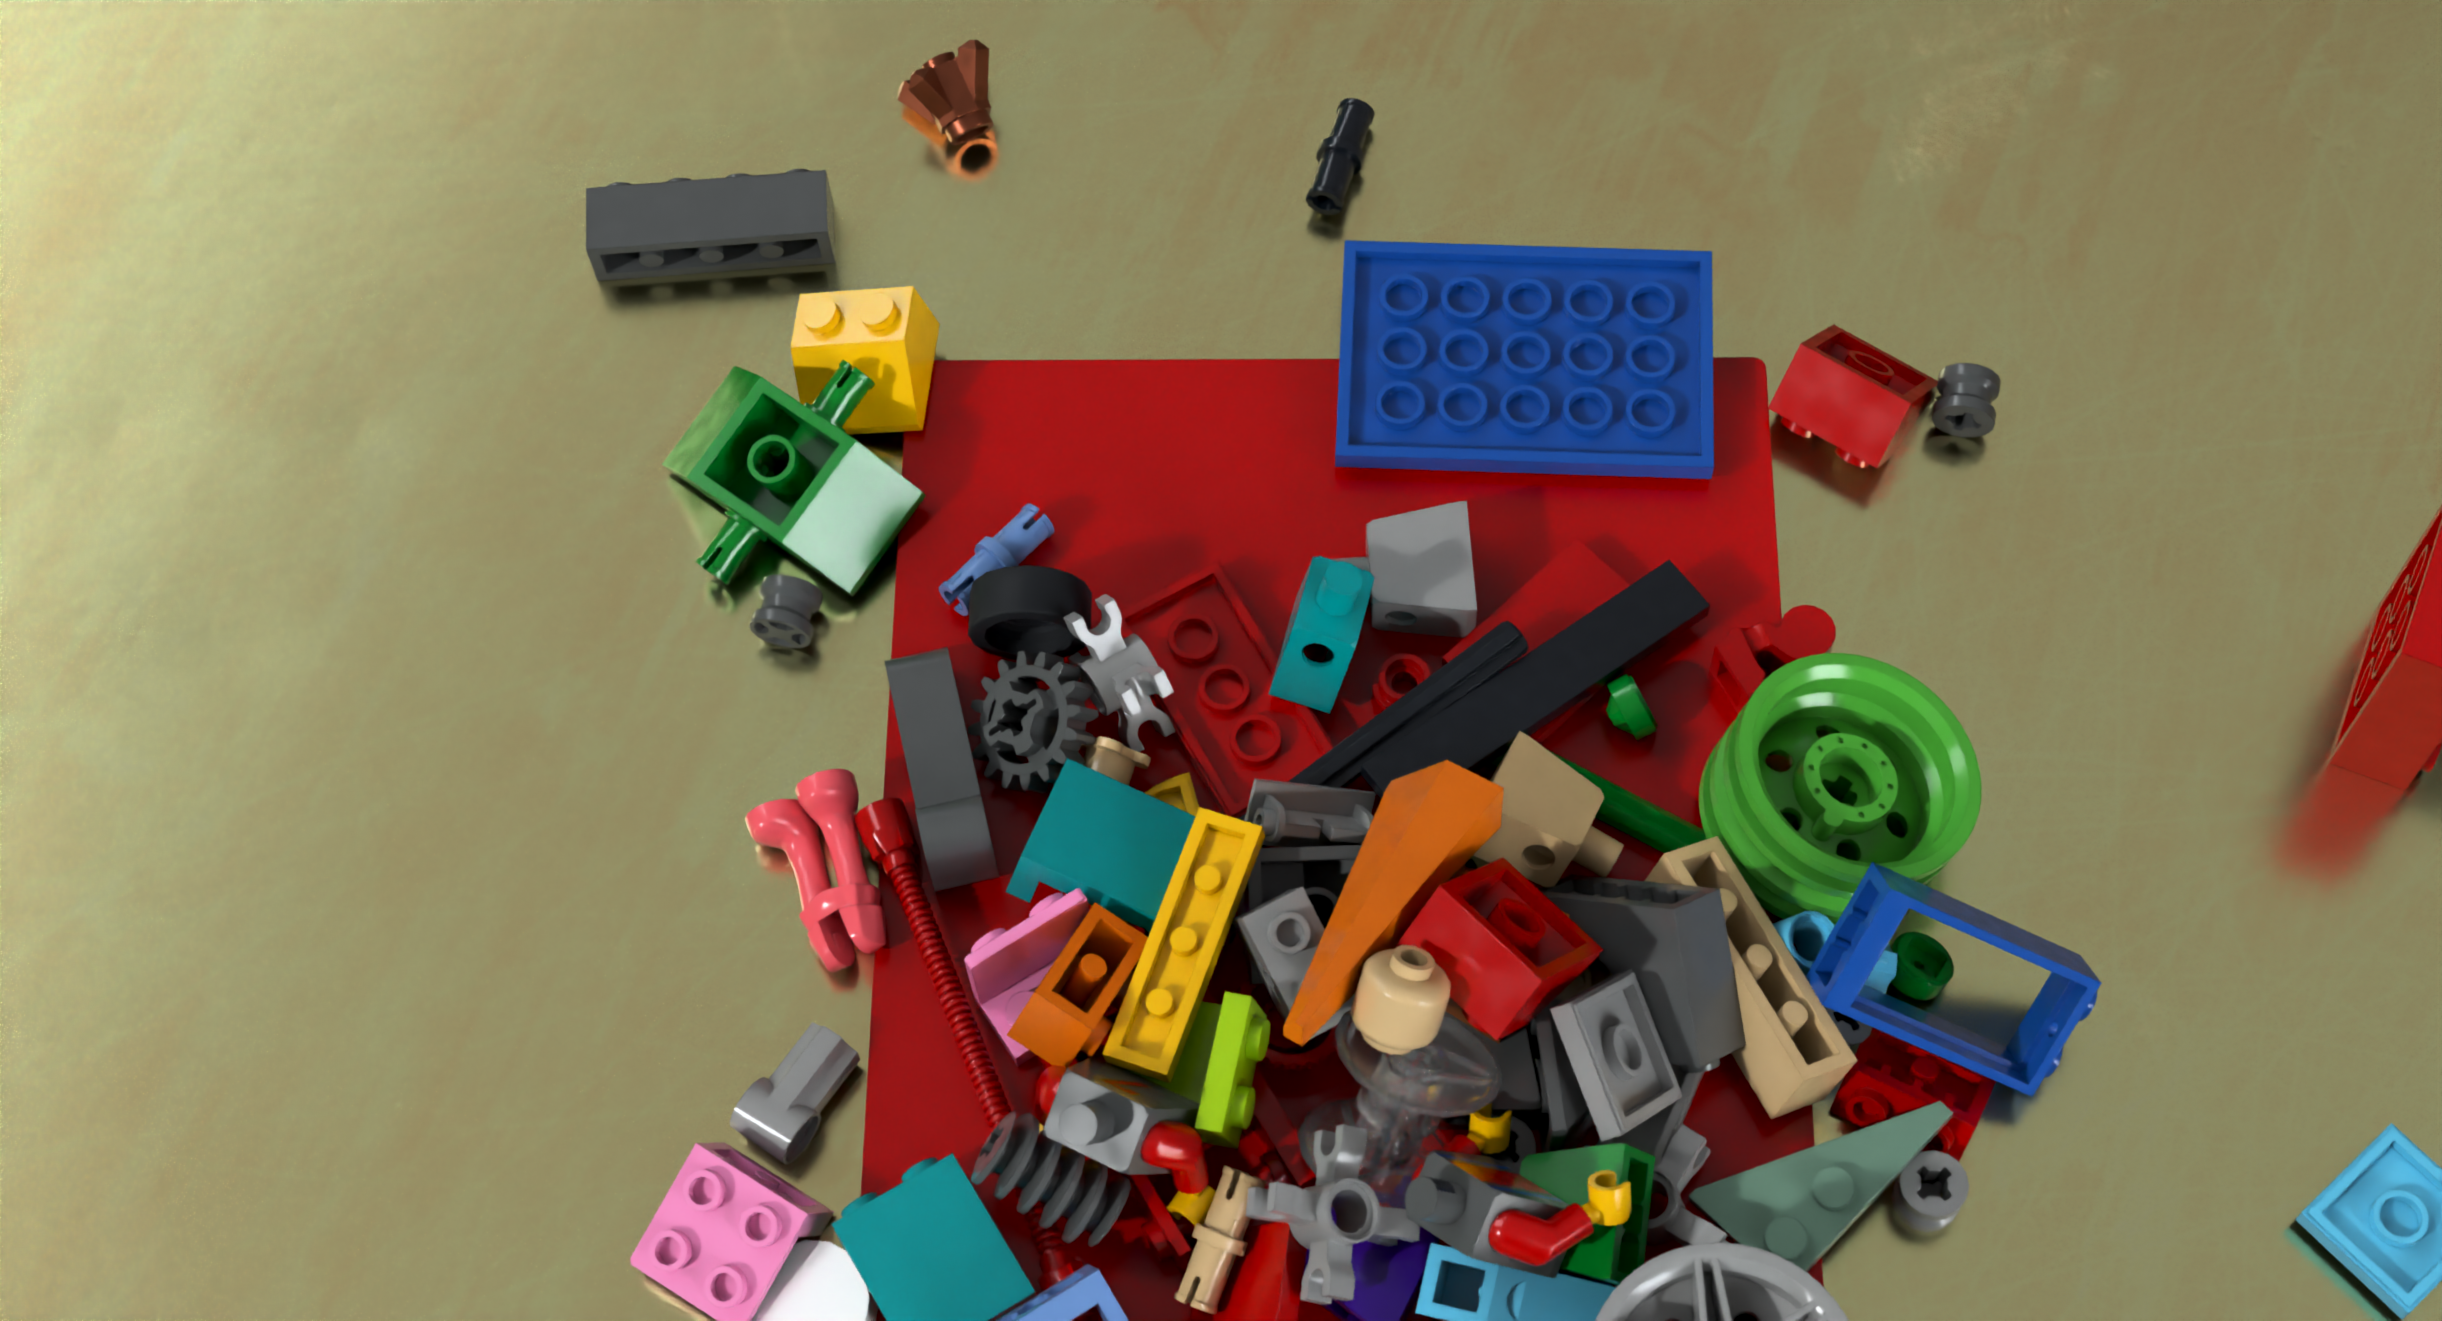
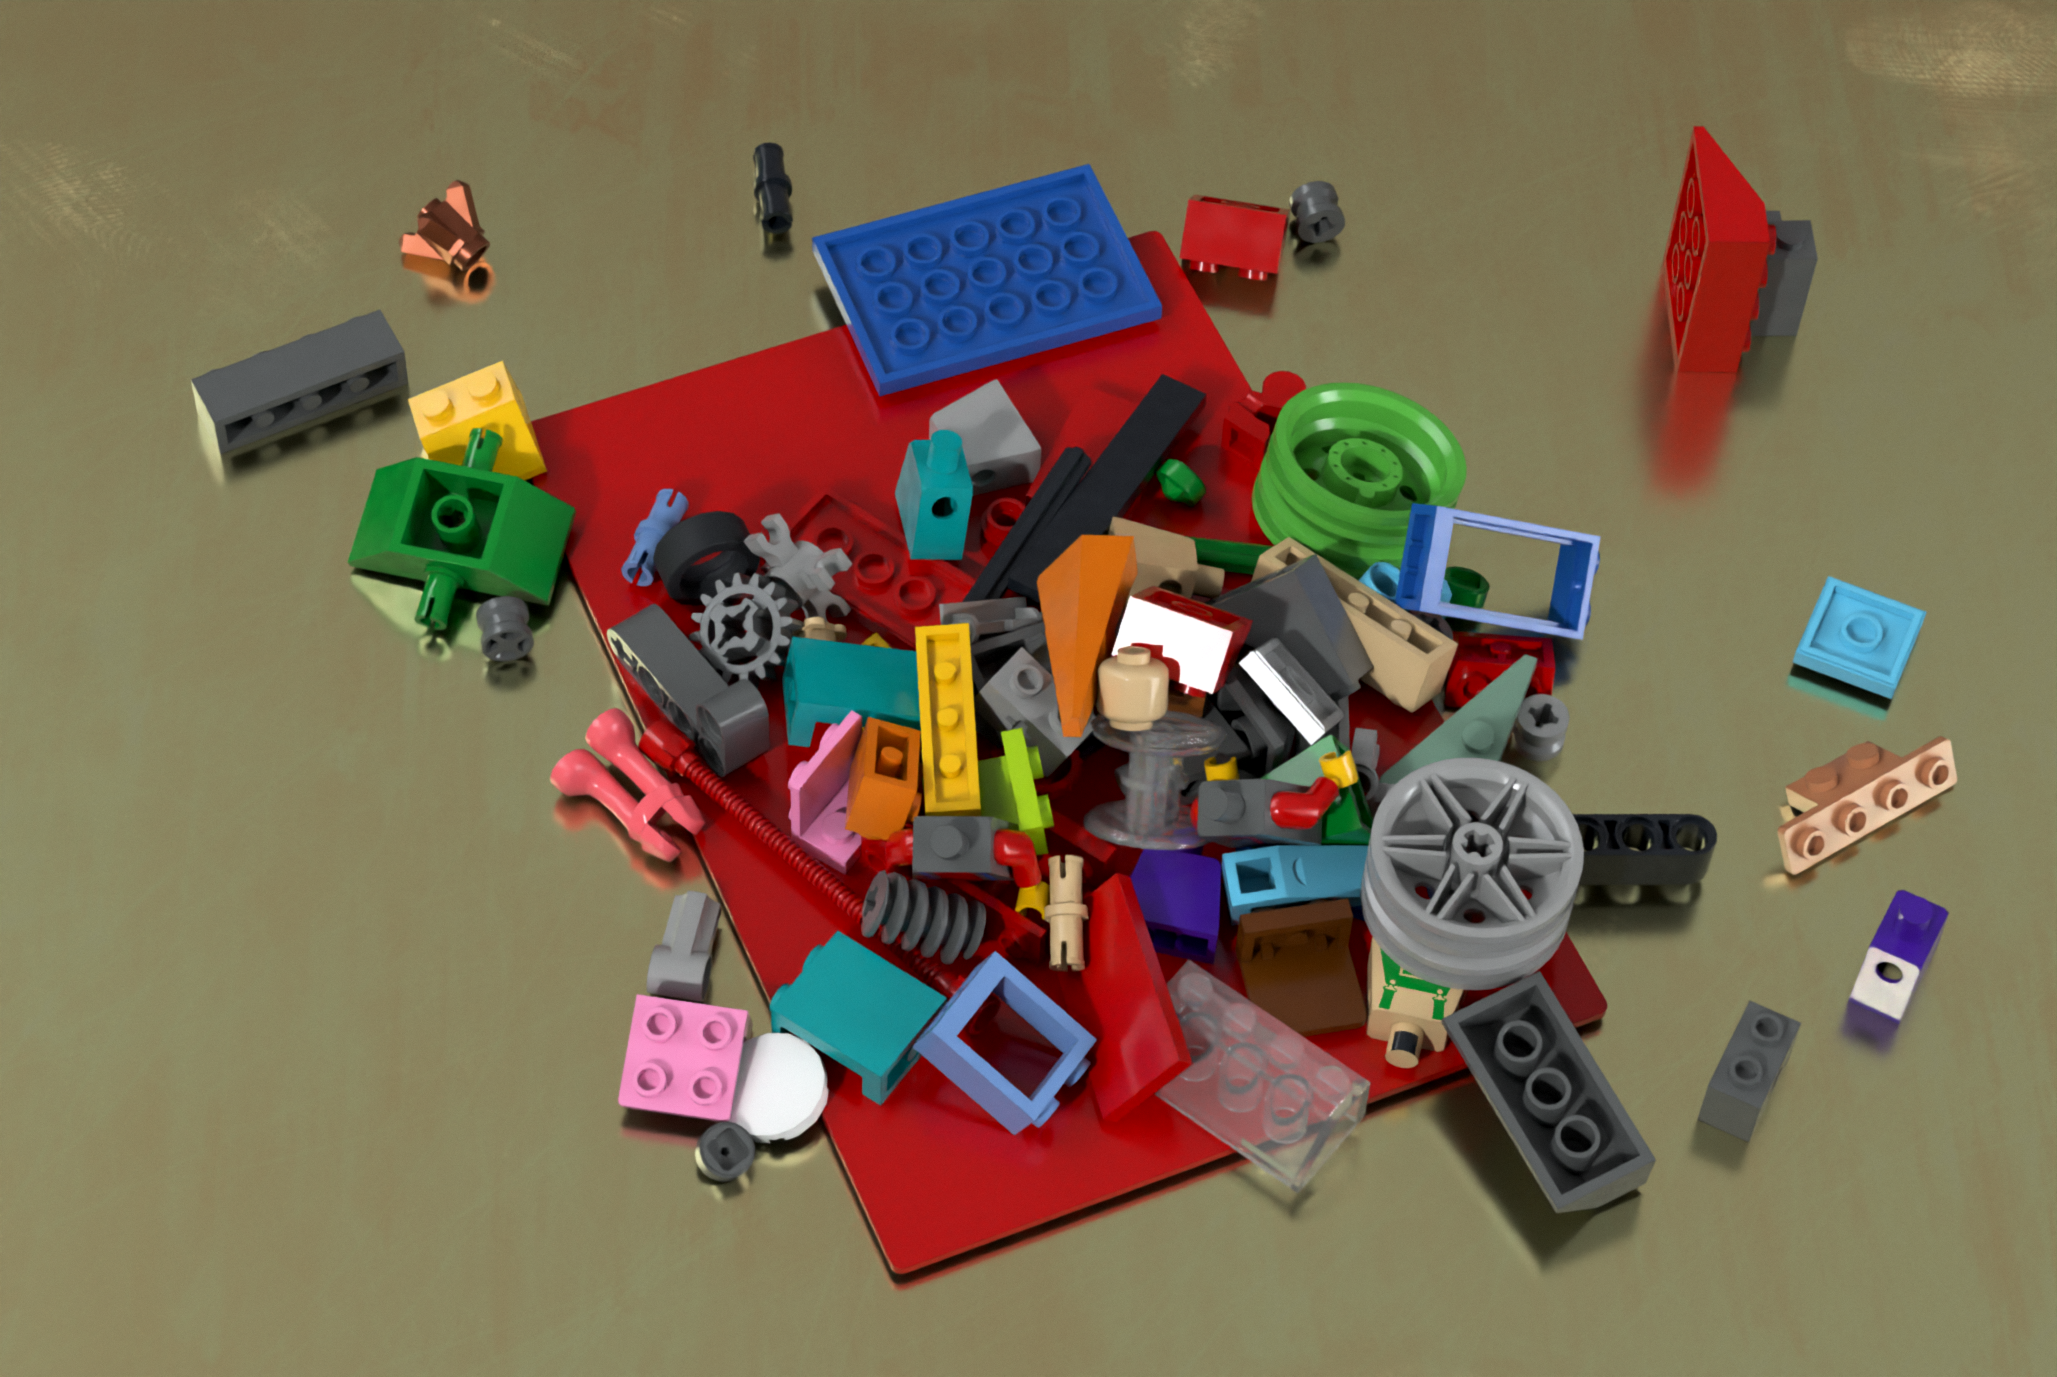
camera: 30 degrees left, 10 degrees down
light grey pin [1246,1124,1420,1305] -> none

